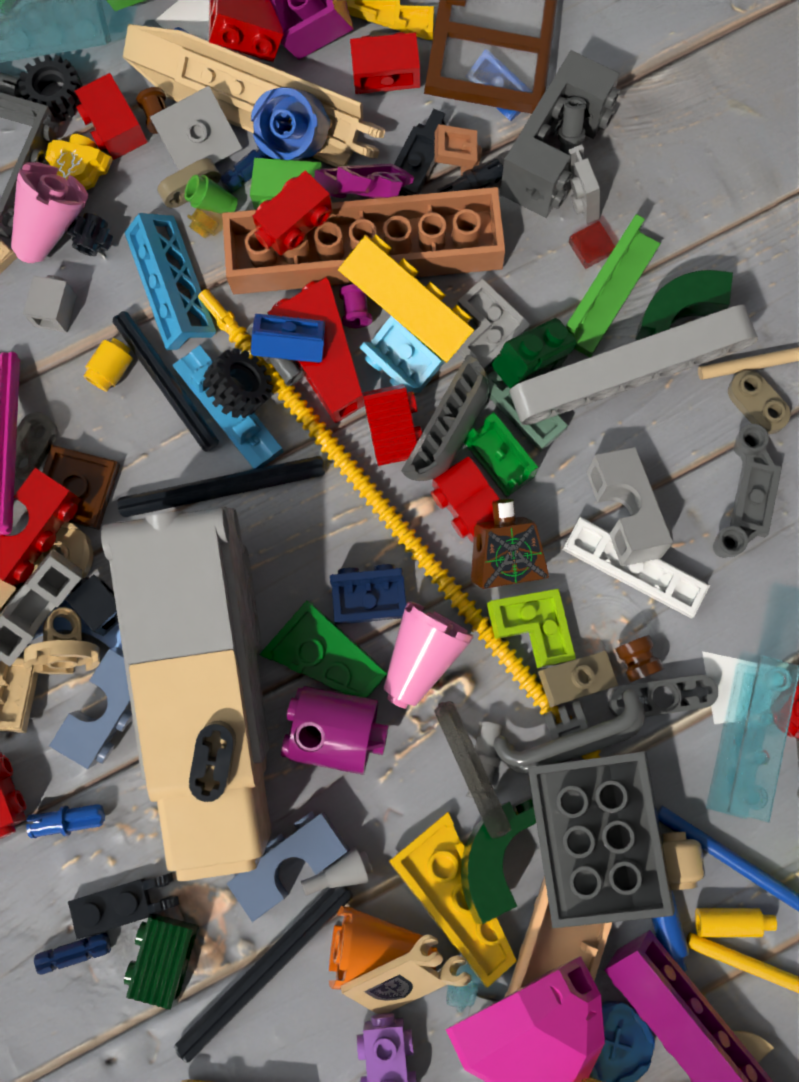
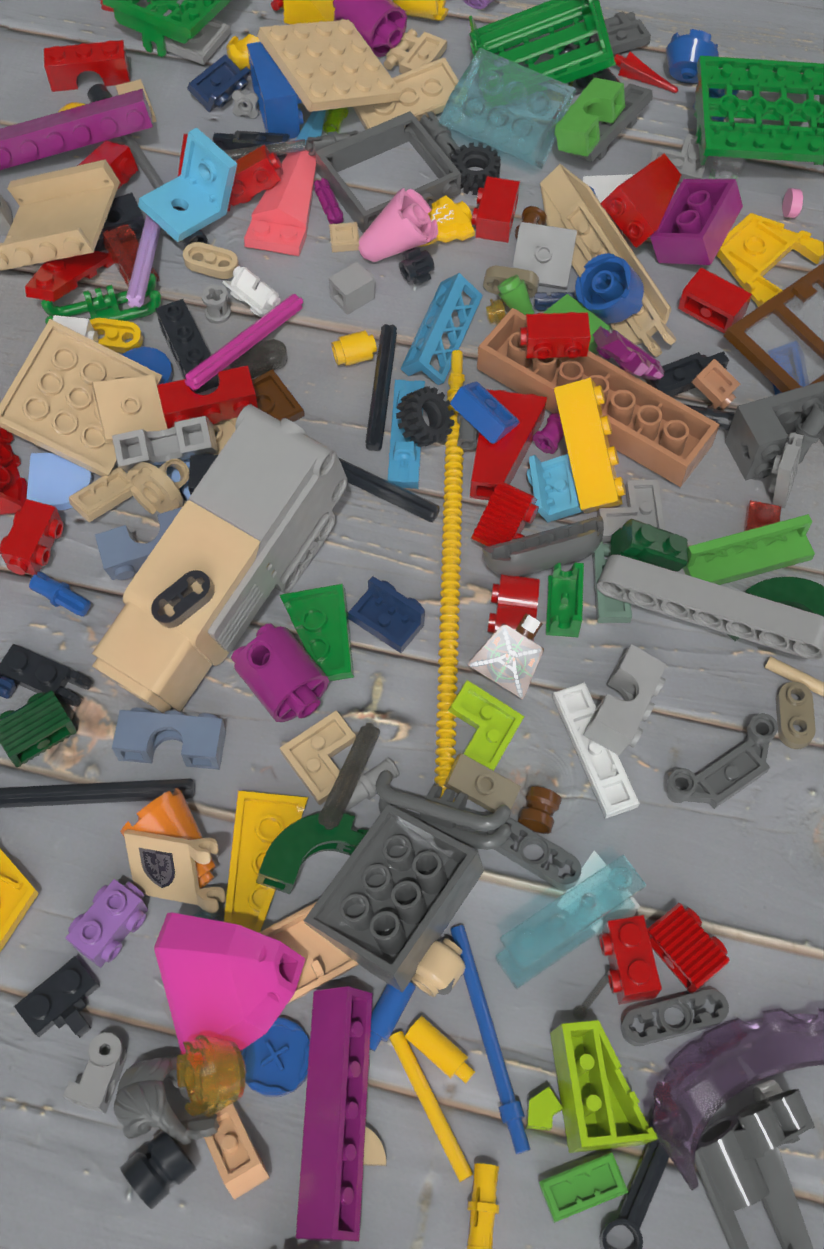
camera: 35 degrees right, 15 degrees down
light grey cone [301,846,373,896] -> none
bright pink cone [384,601,474,709] -> none
none -> tan plate [280,710,356,806]

